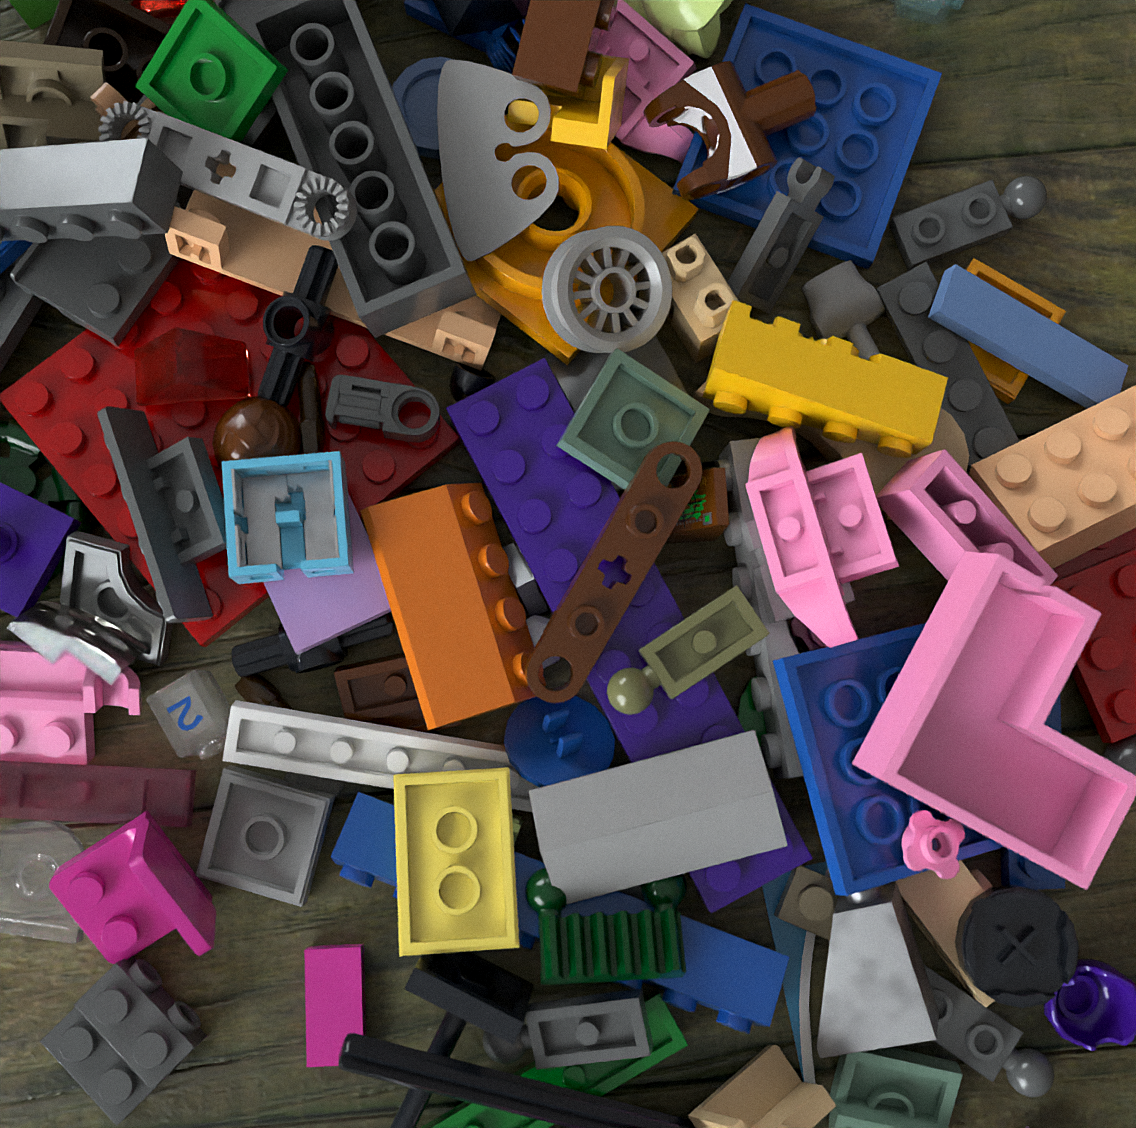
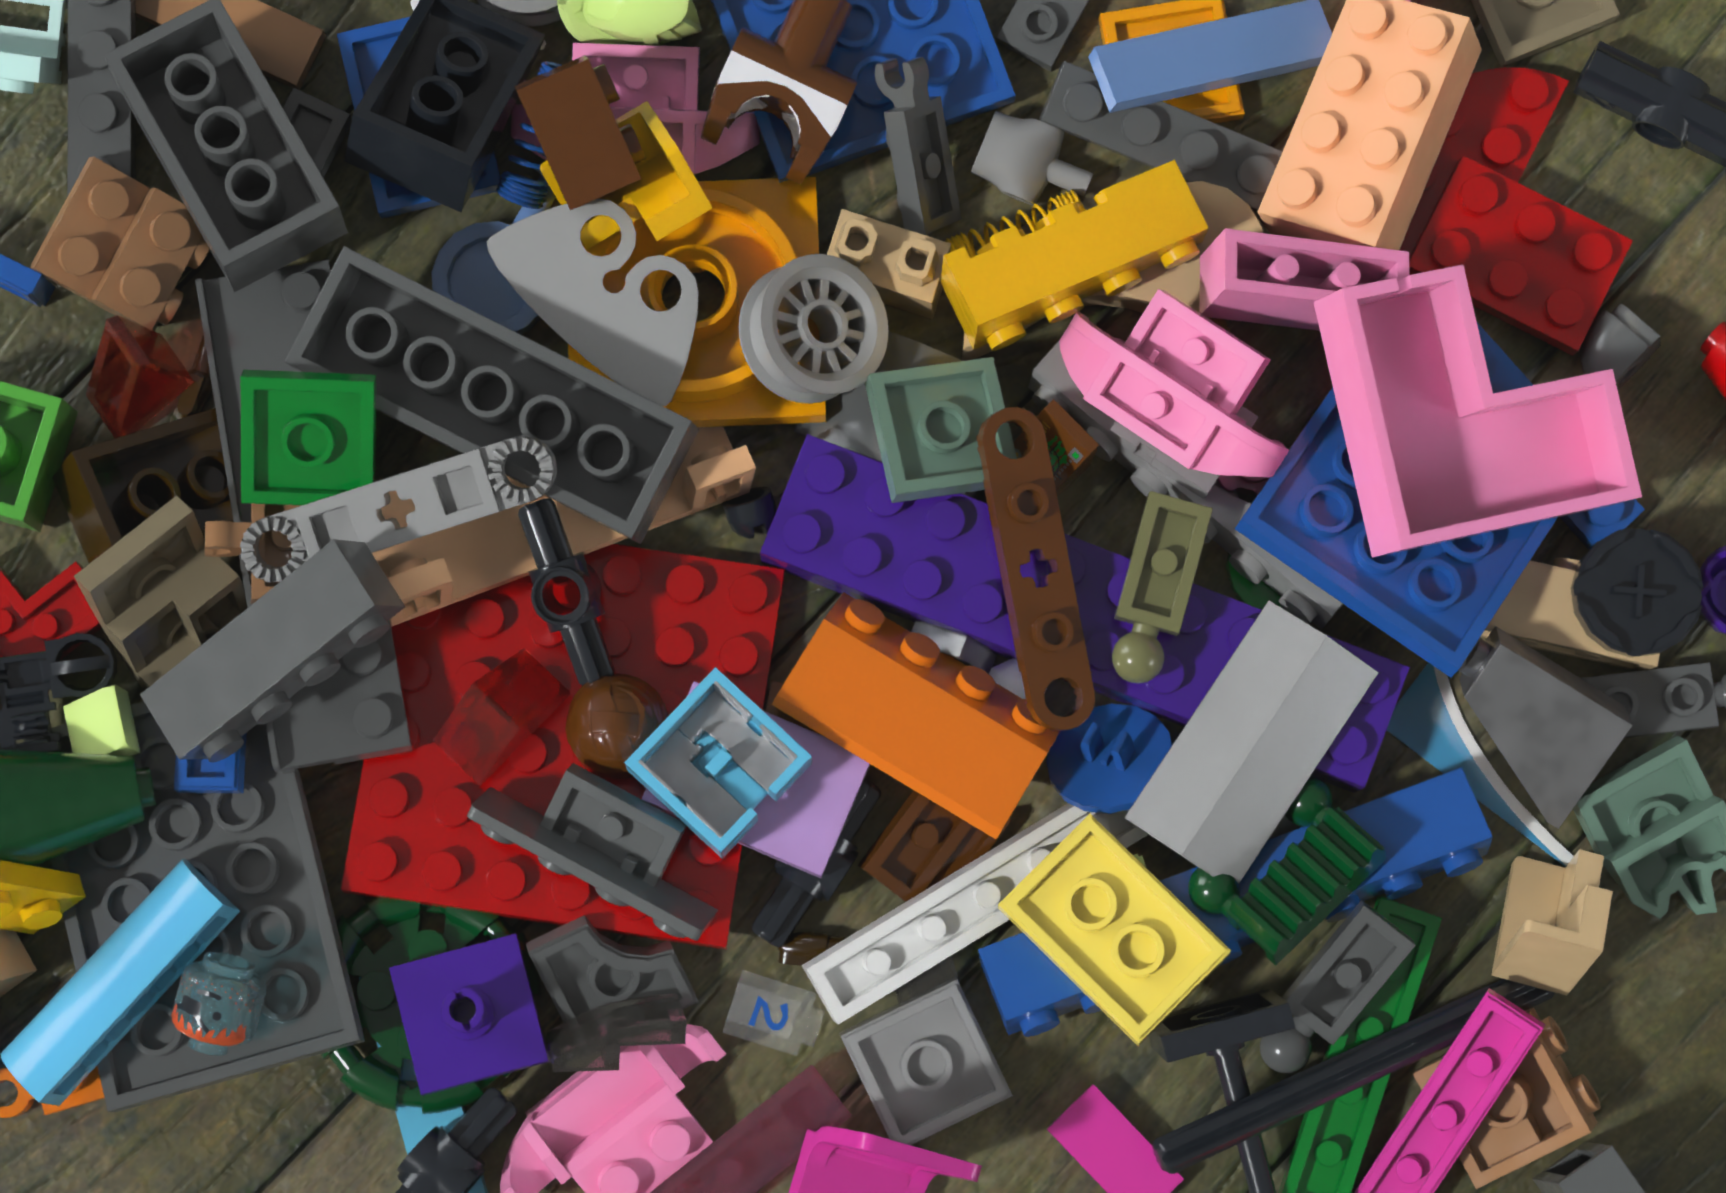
camera: 45 degrees left, 0 degrees up
dark brown piece [297,361,326,454] -> none
dark grey piece [325,374,440,443] -> none
dark tan plate [774,865,839,941] -> none
bright pink plate [902,810,965,879] -> none

